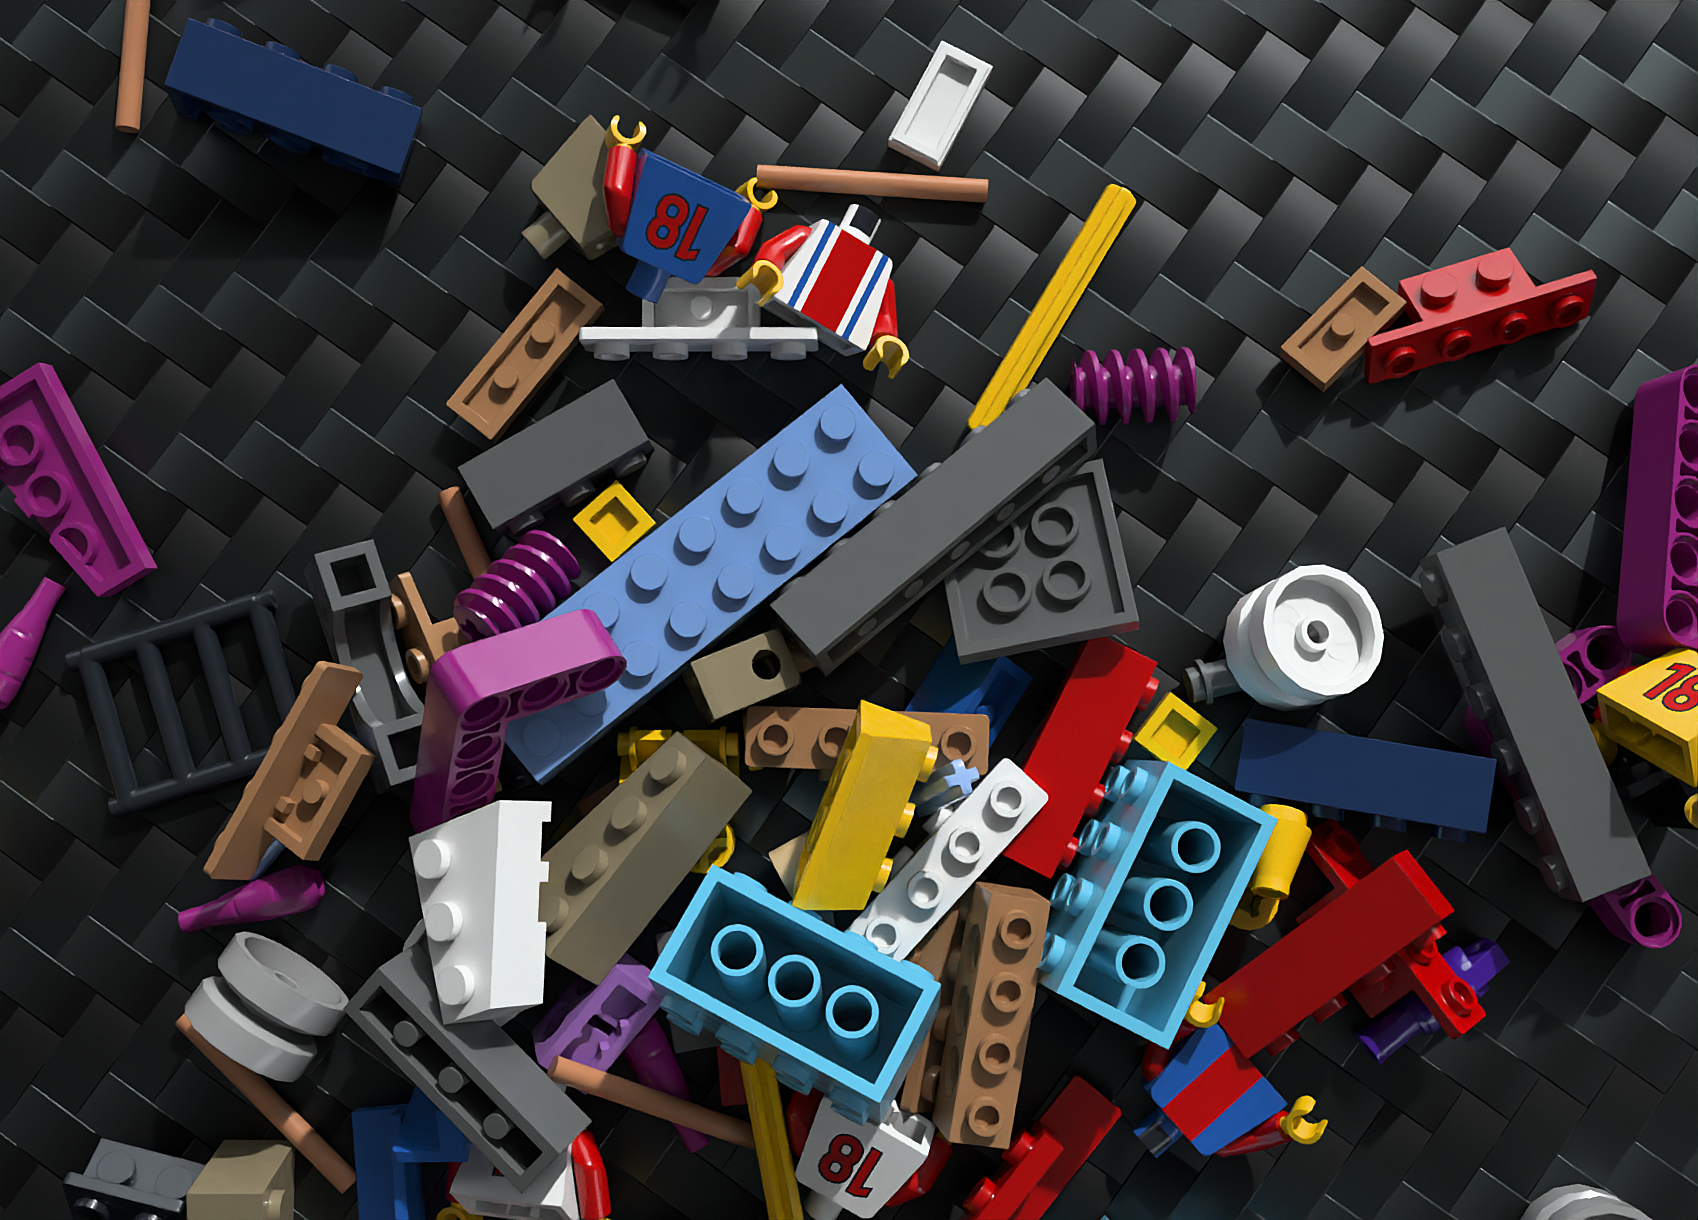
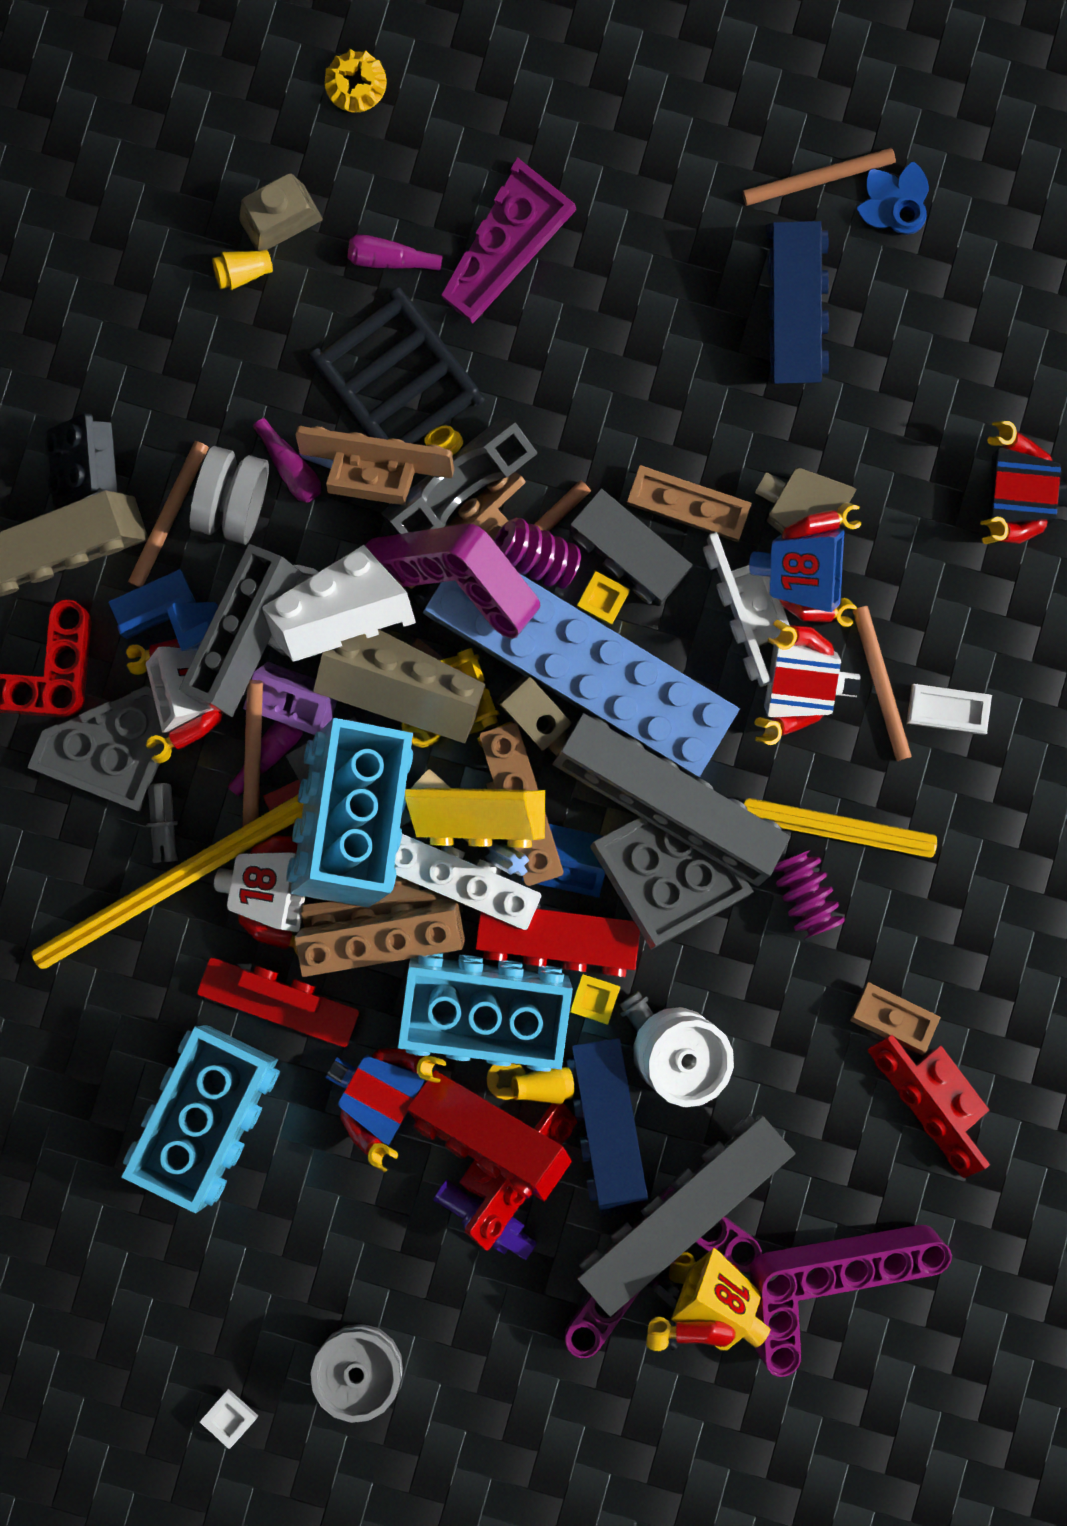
camera: 70 degrees right, 0 degrees up
none -> yellow plate [424,425,463,456]

